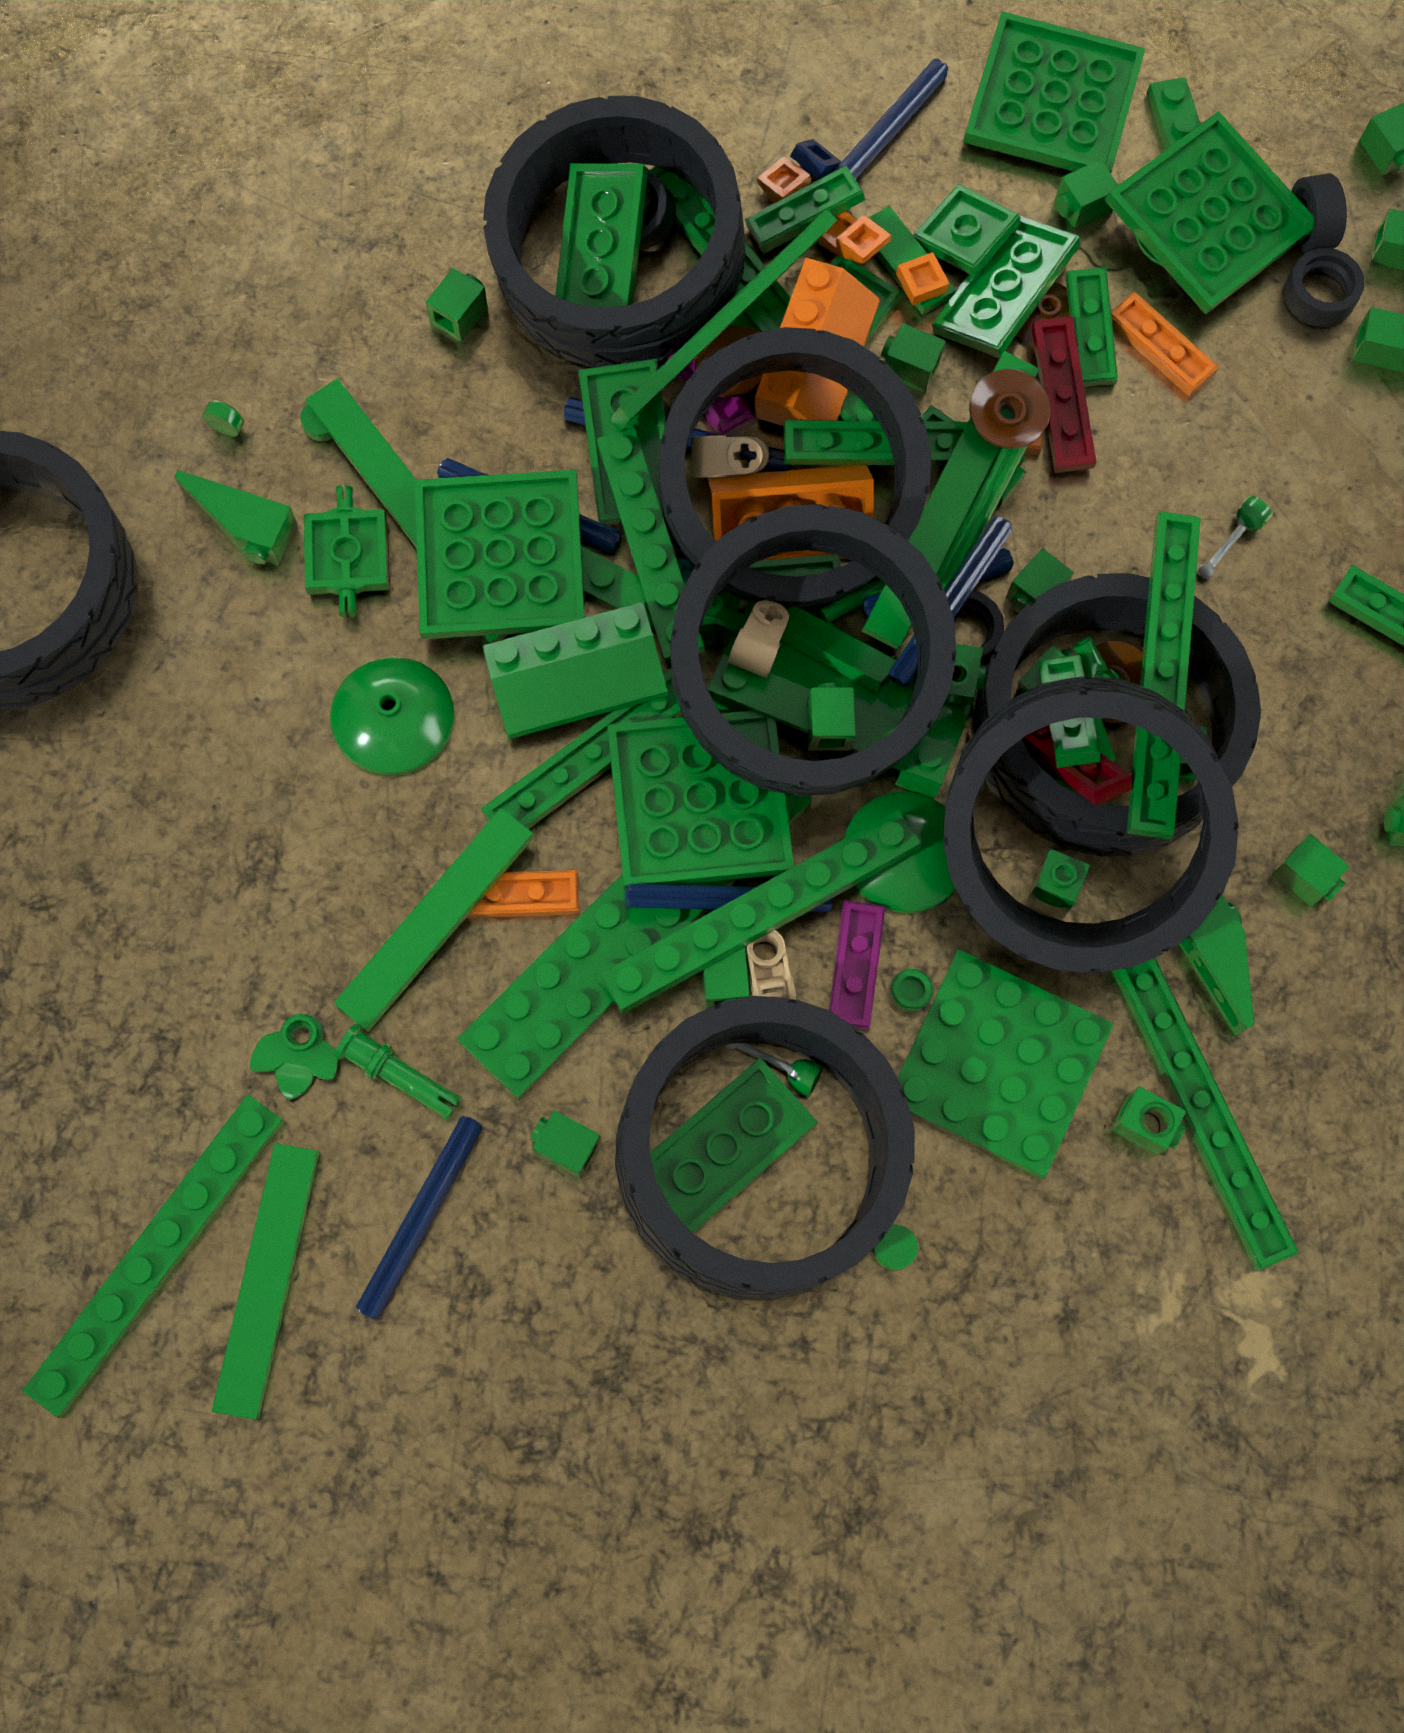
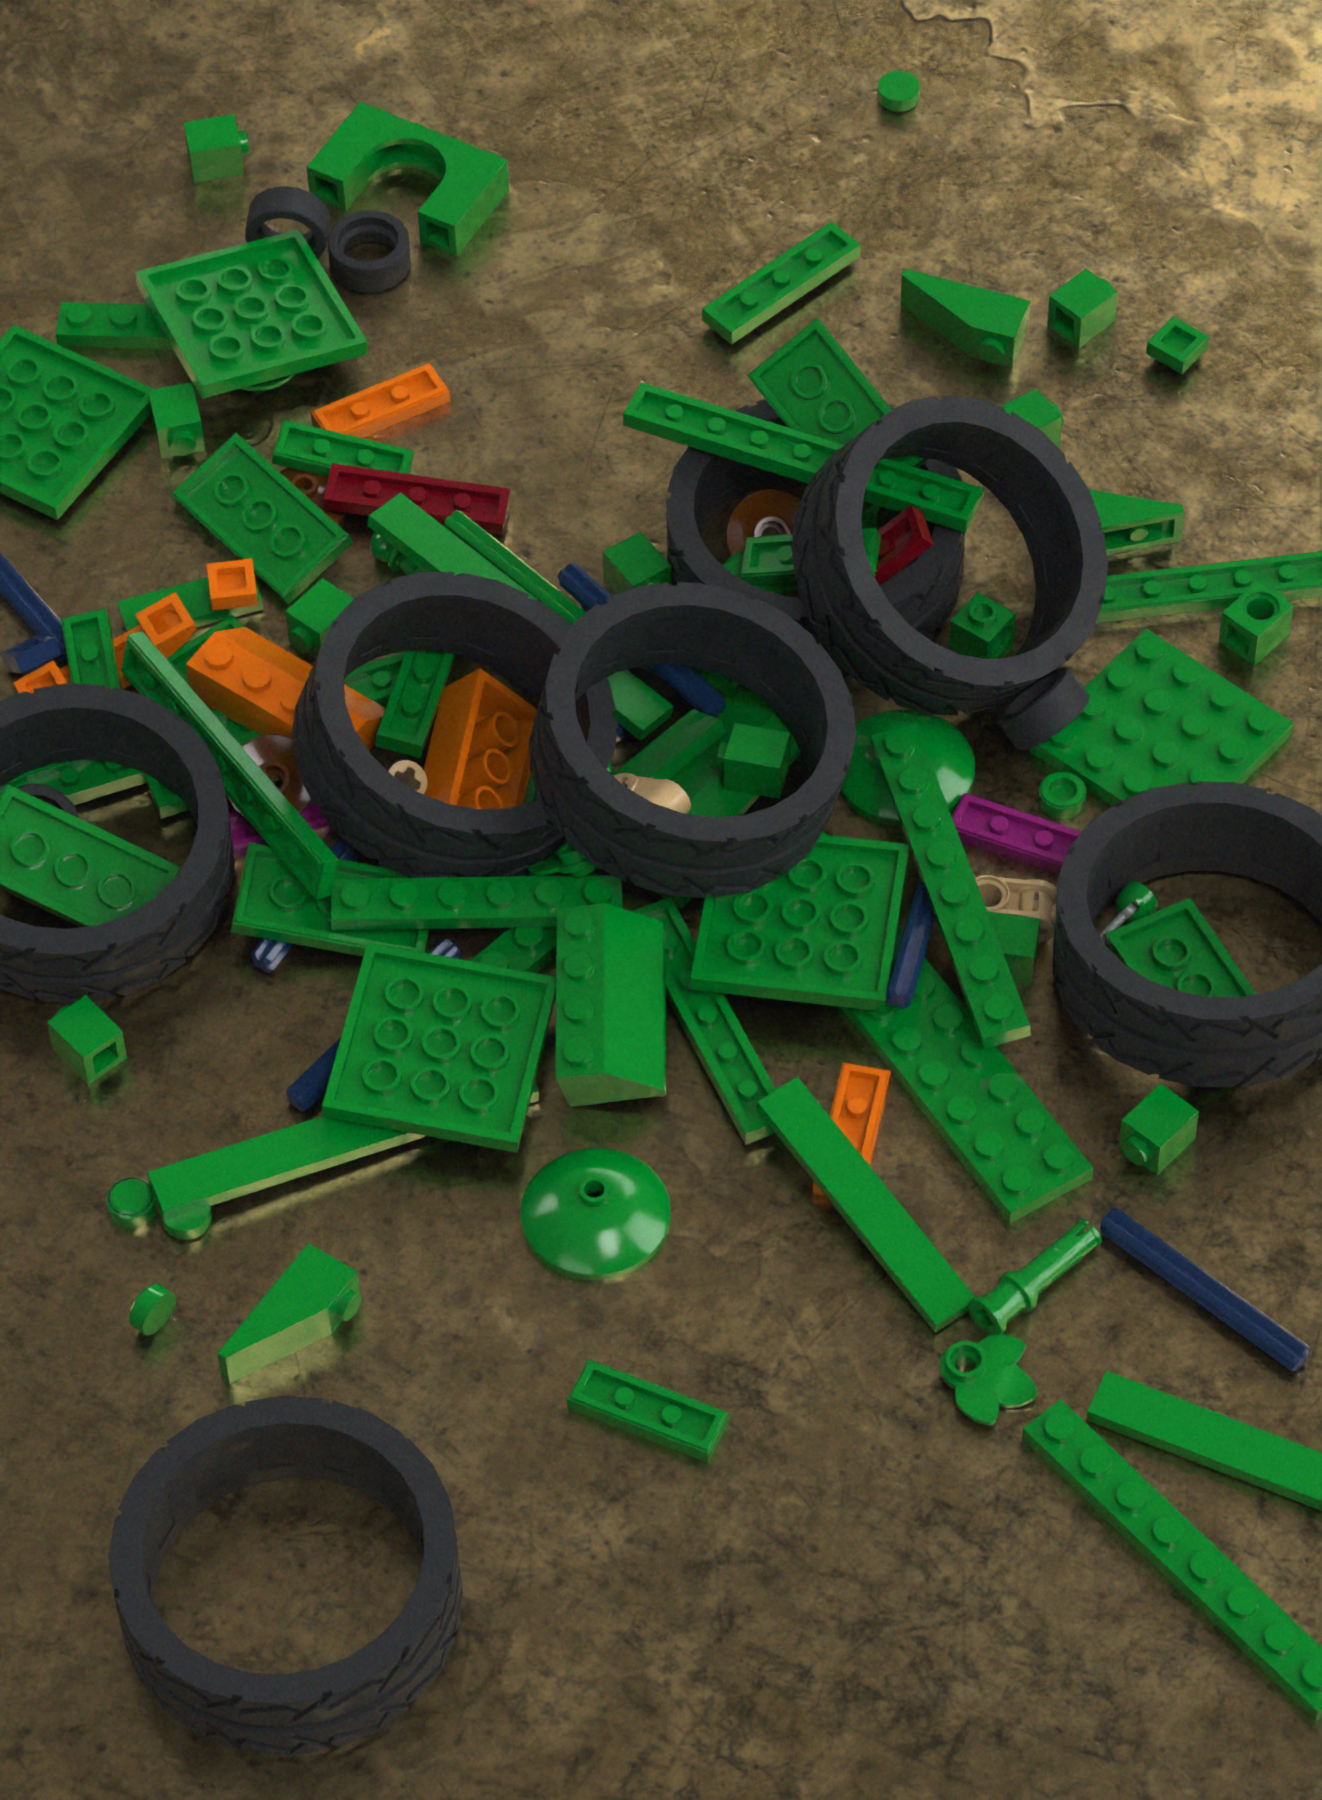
camera: 70 degrees left, 20 degrees down
green plate [304,485,389,618] -> none
green tile [913,183,1021,277] -> none
reddish brown dish [969,369,1050,449] -> none
green arm [1073,637,1119,679] -> none
hinge [1198,496,1273,579] -> none
none -> green piece [106,1177,158,1228]
none -> green tile [567,1359,729,1463]
none -> green tile [747,317,929,513]
none -> black tyre [997,667,1090,751]

